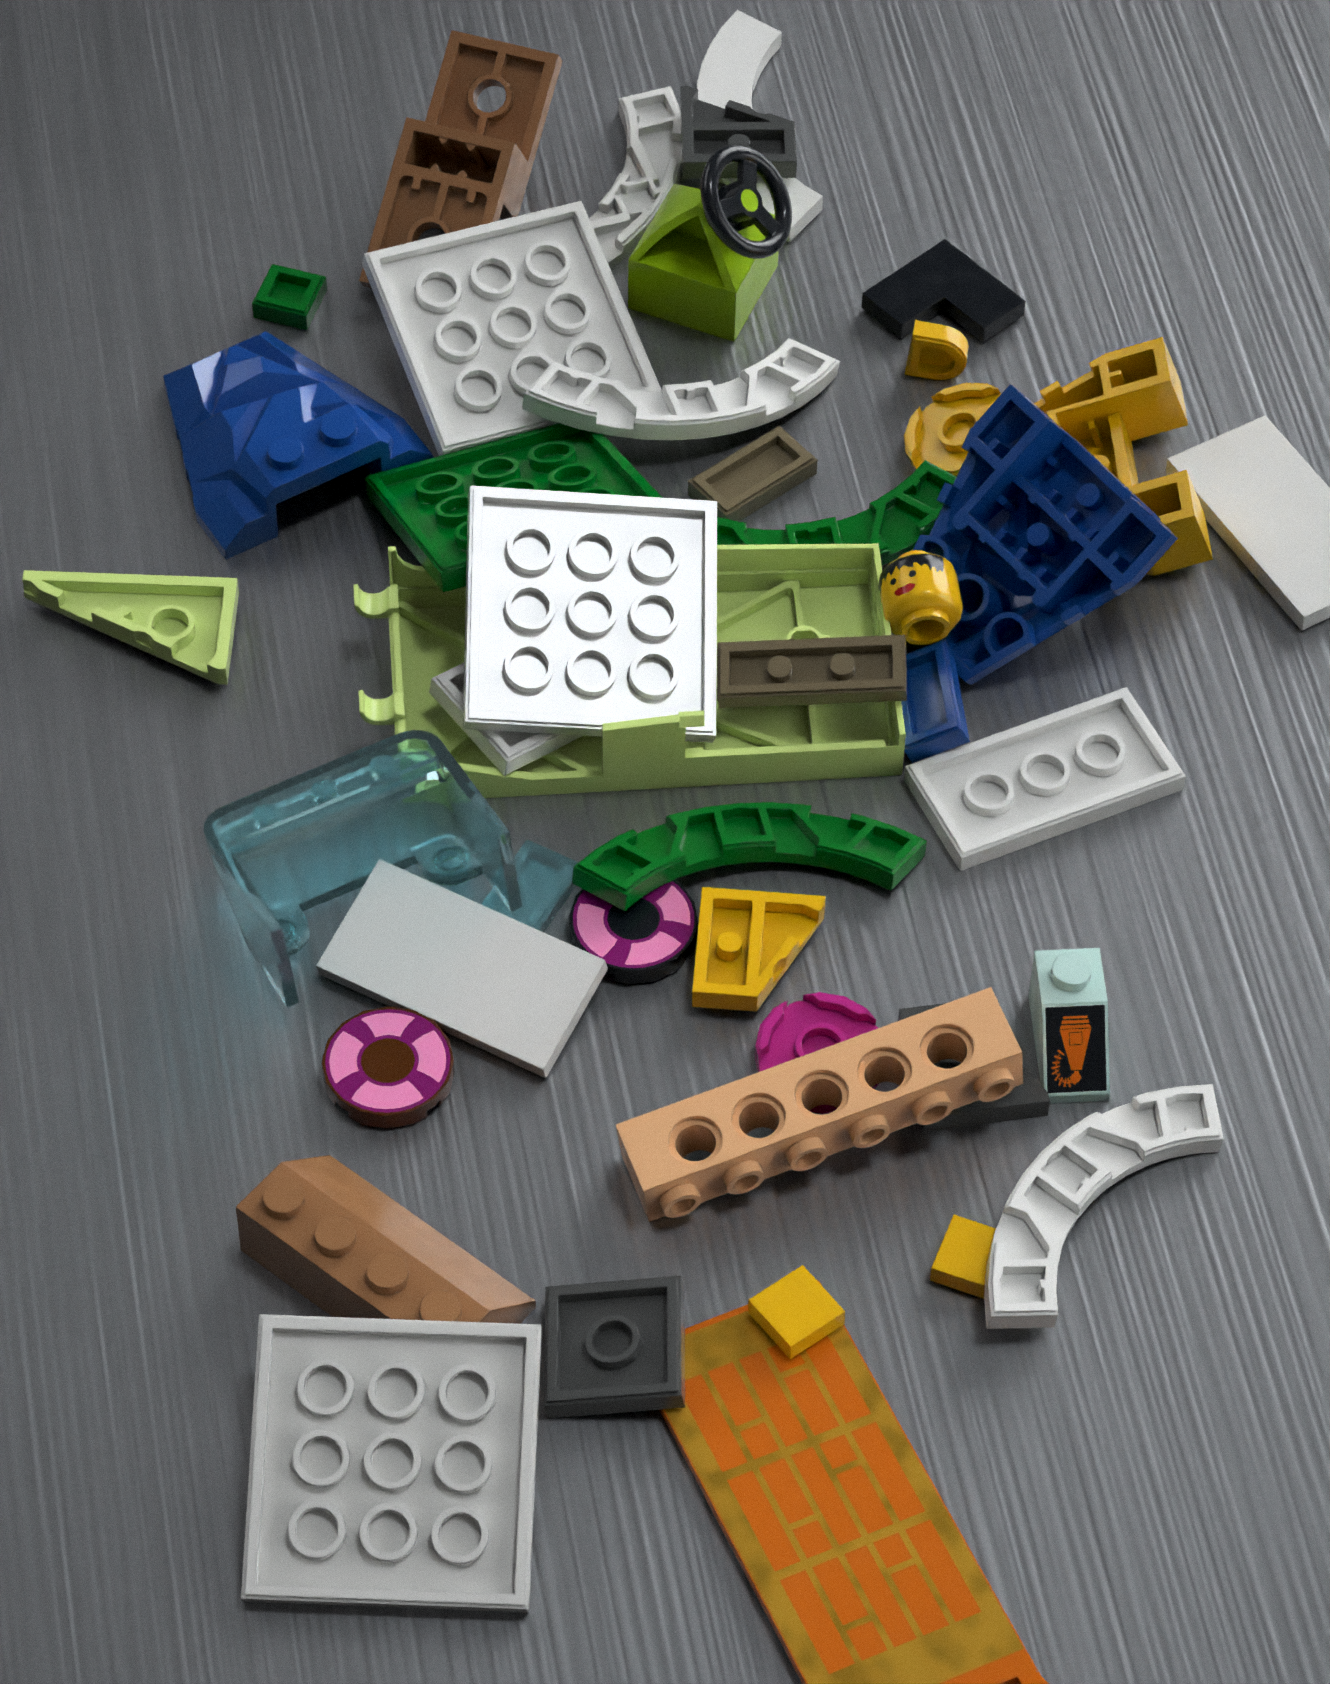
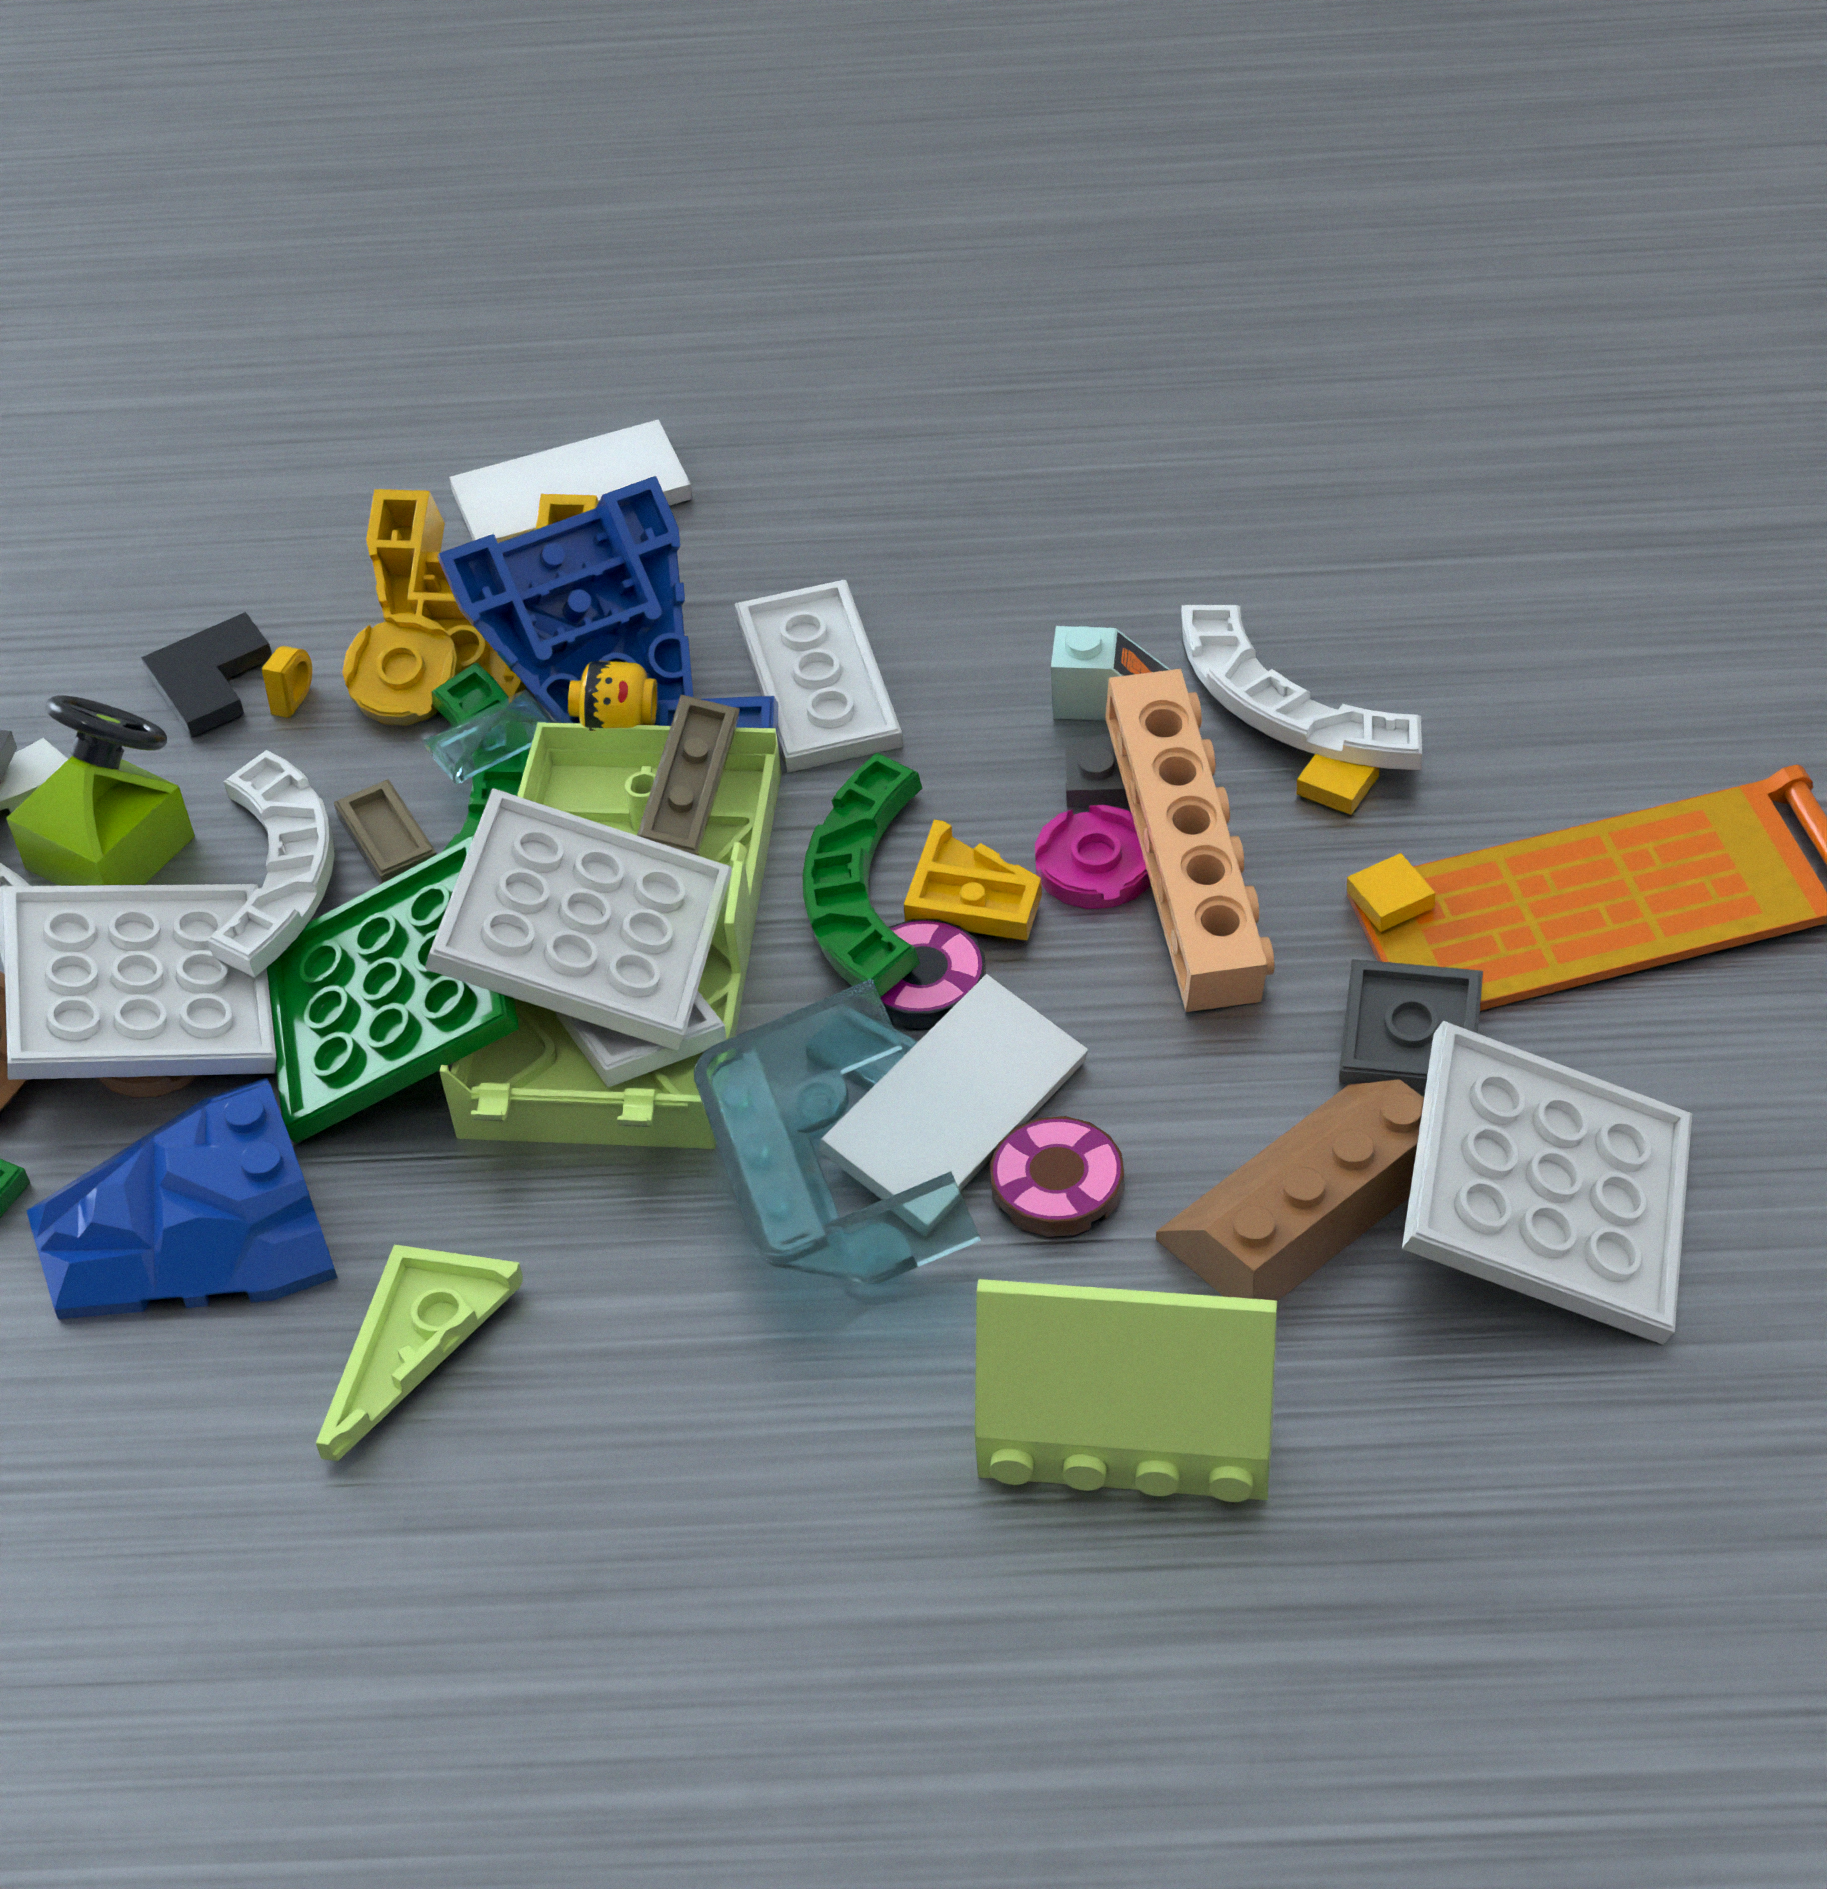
camera: 75 degrees left, 5 degrees down
none -> clear light blue slope [423,690,555,785]
none -> yellowish green slope [975,1279,1277,1502]

